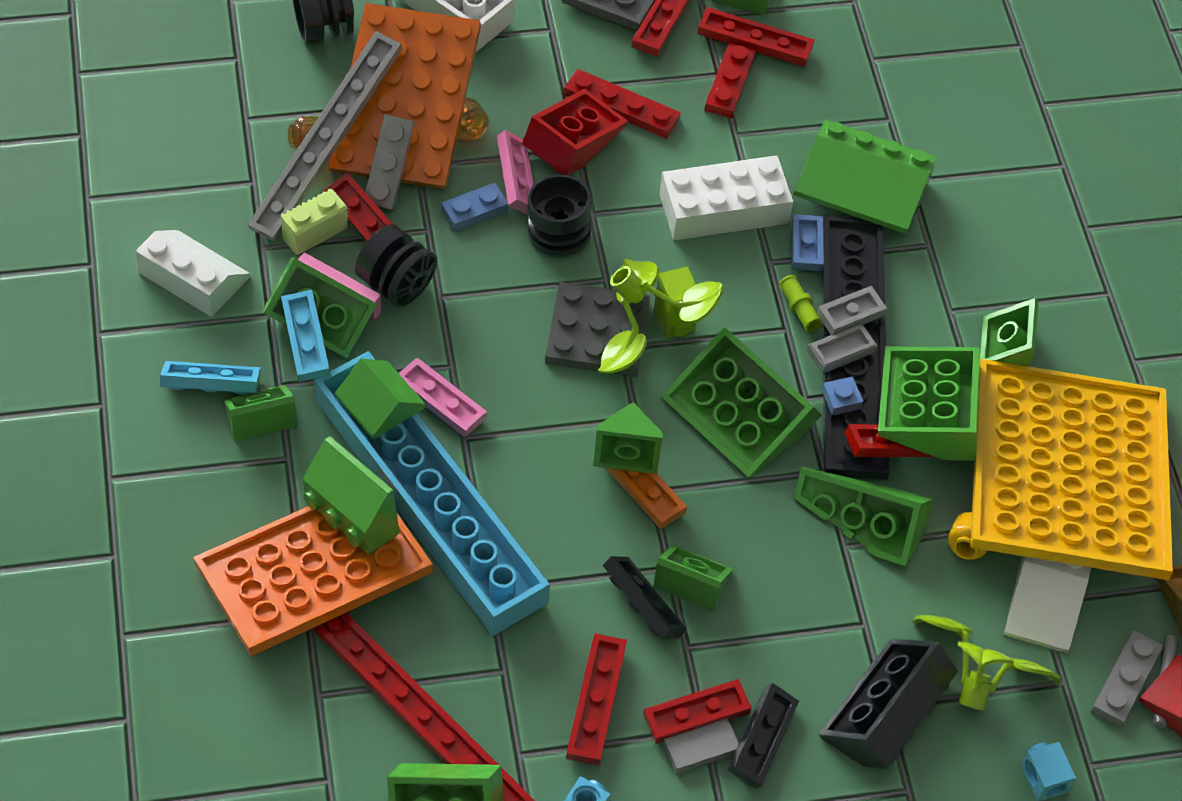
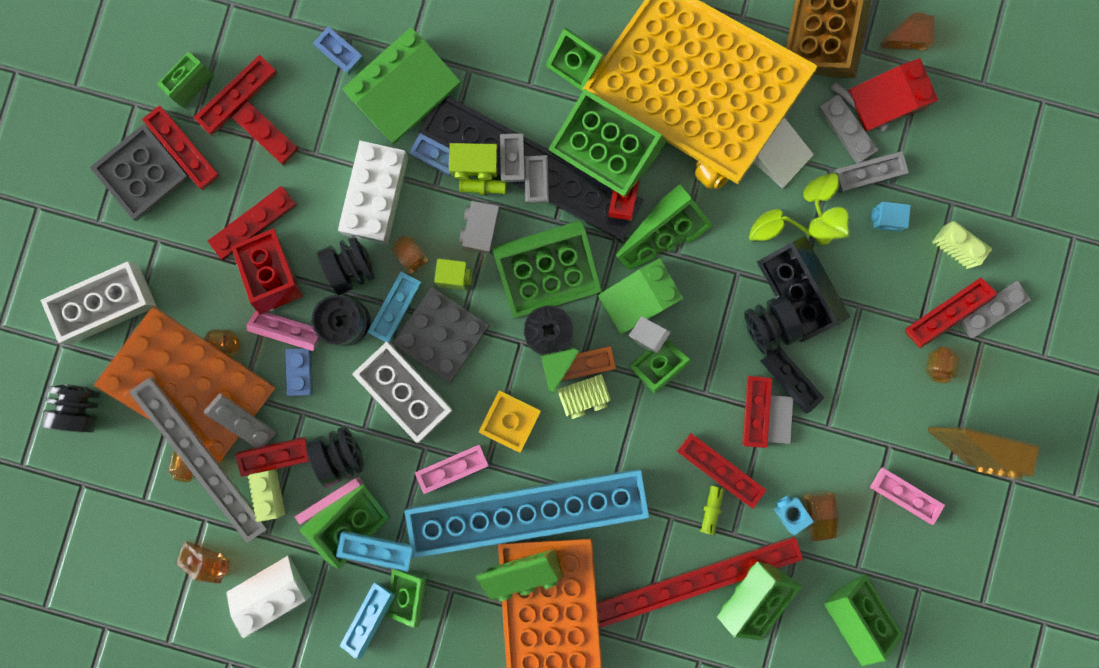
camera: 60 degrees left, 30 degrees up
bright green slope [335,358,426,440] -> none
lime plant [598,259,725,373] -> none
black plate [602,556,687,639] -> none
medium blue plate [822,377,863,415] -> none
none -> clear orange slope [176,541,229,584]
none -> medium blue plate [313,27,364,75]
none -> black wheel [317,235,376,295]
none -> white brick [352,342,454,443]
none -> medium azure plate [367,272,422,343]
none -> clear orange slope [391,235,429,274]
none -> lime brick [449,143,498,180]
none -> light grey brick [459,200,500,255]
none -> yellow plate [478,390,541,453]
none -> black wheel [524,306,573,356]
none -> yellowish green brick [557,374,611,419]
none -> bright green slope [597,258,683,335]
none -> light grey slope [629,316,670,353]
none -> lime pin [700,486,725,535]
none -> black wheel [744,294,803,356]
none -> light grey plate [834,151,909,193]

